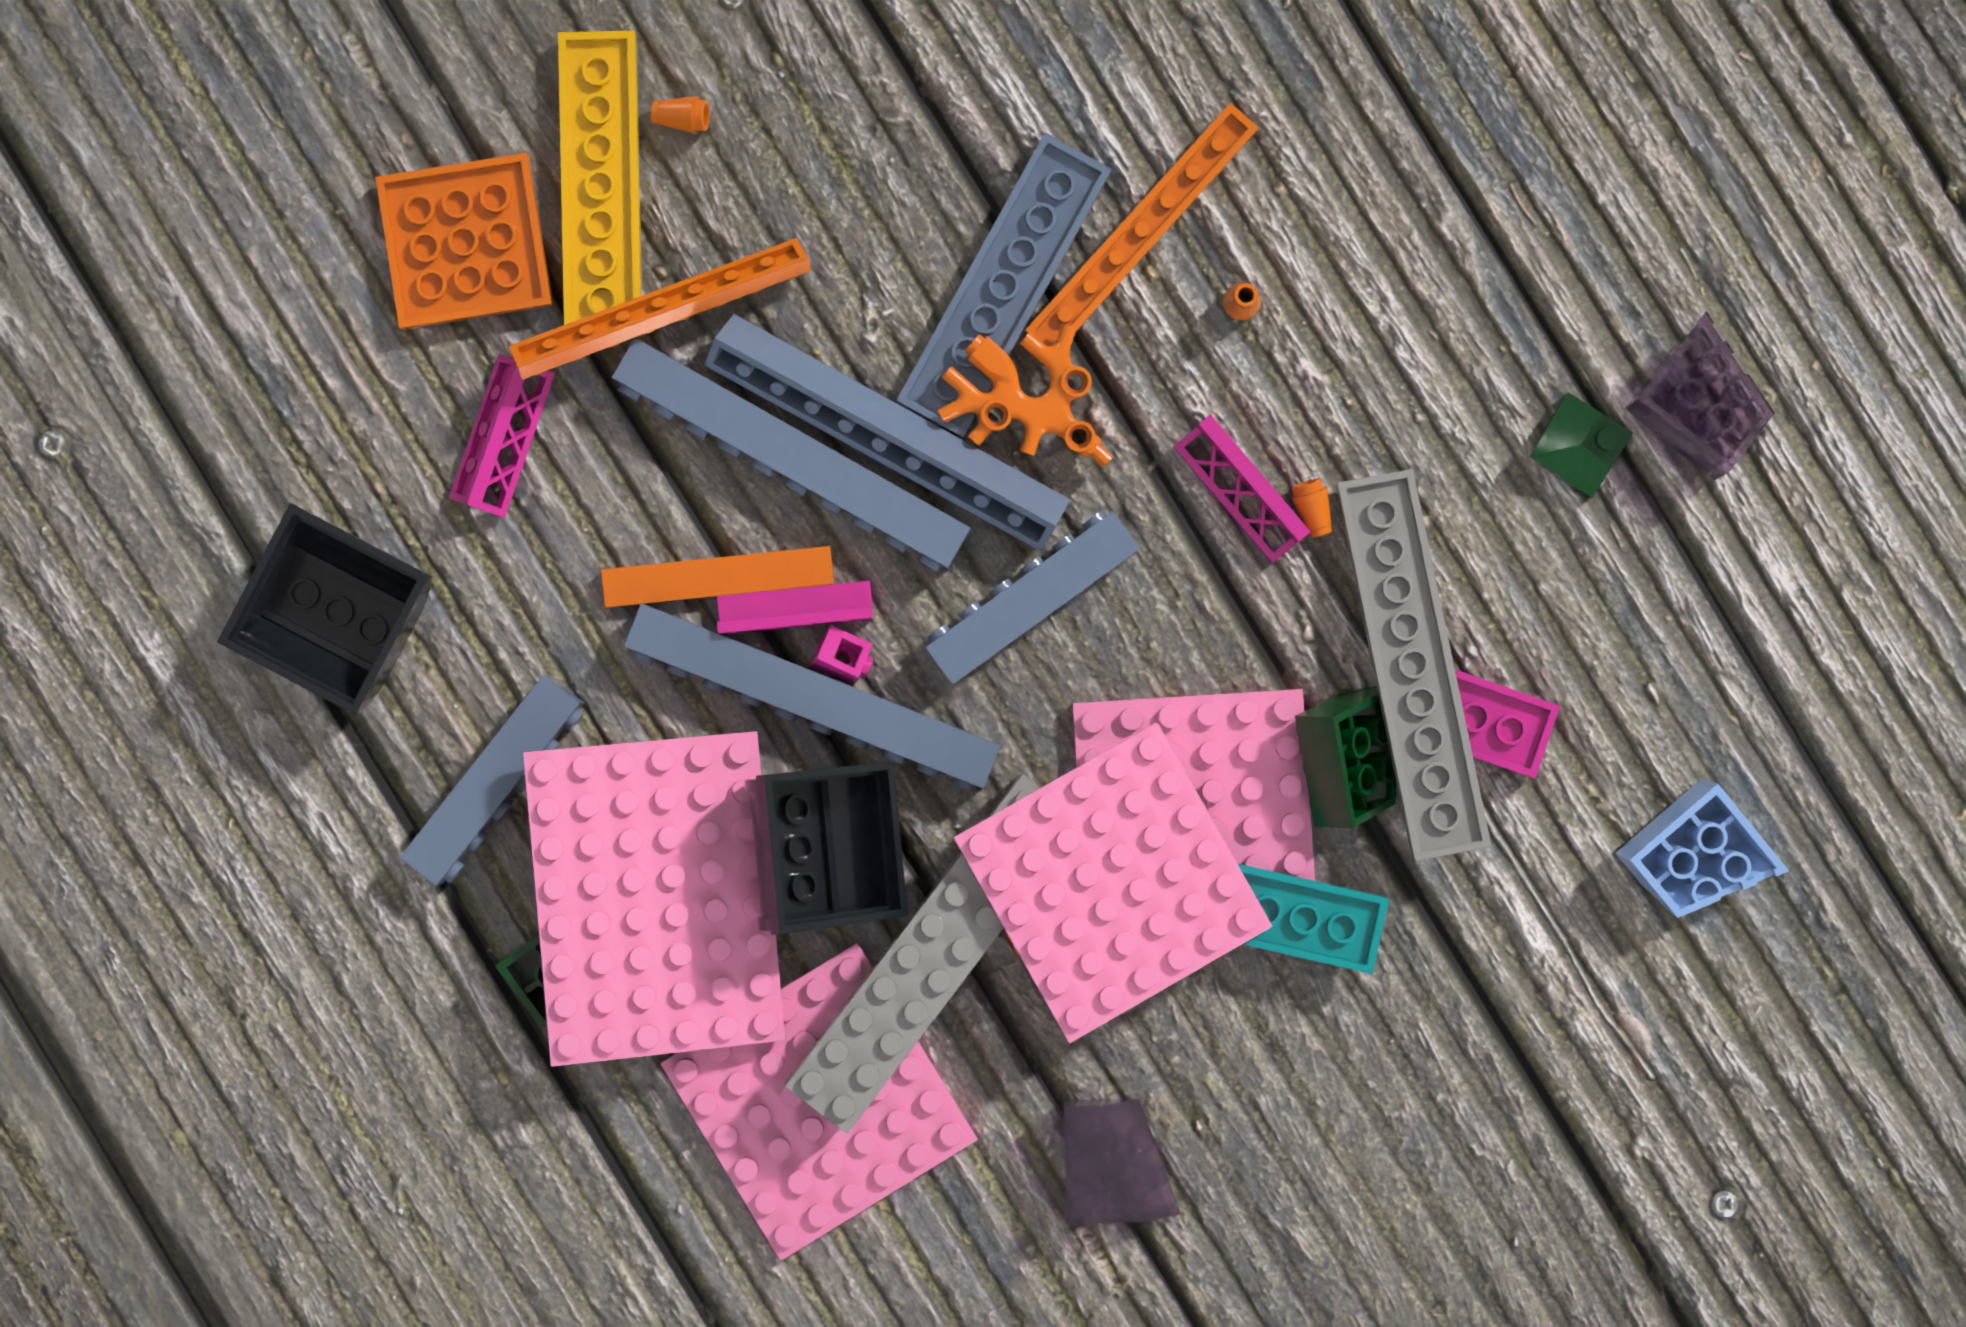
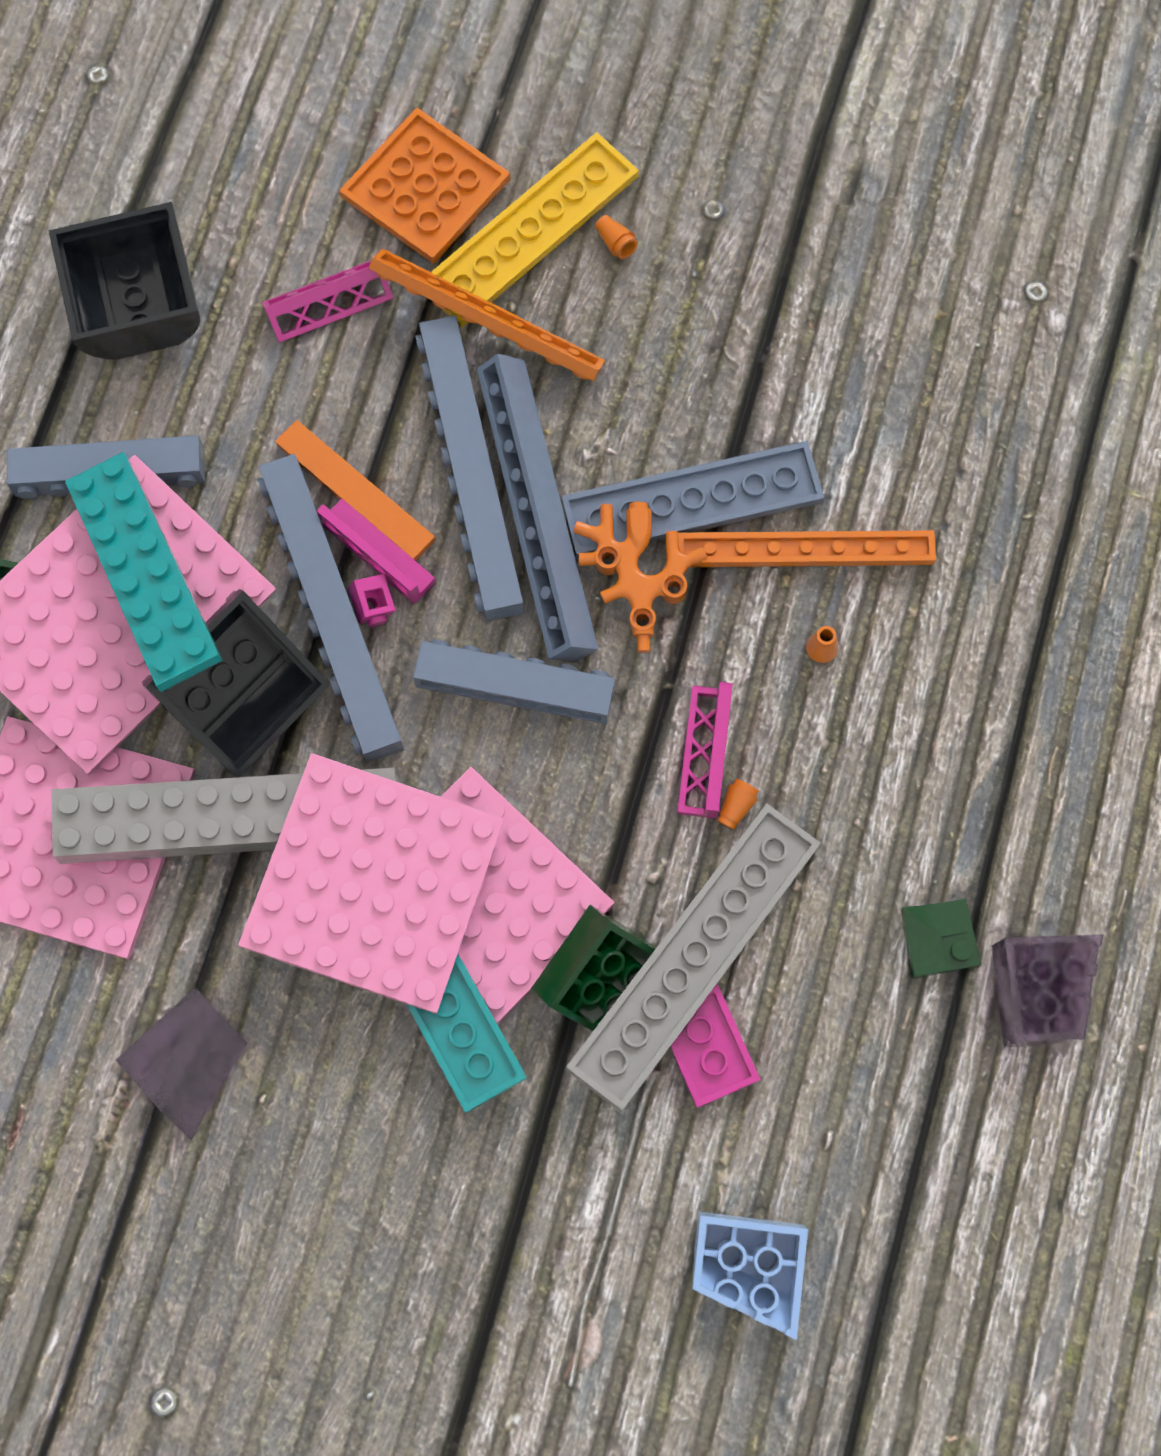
camera: 50 degrees right, 15 degrees down
none -> teal plate [65,451,223,692]

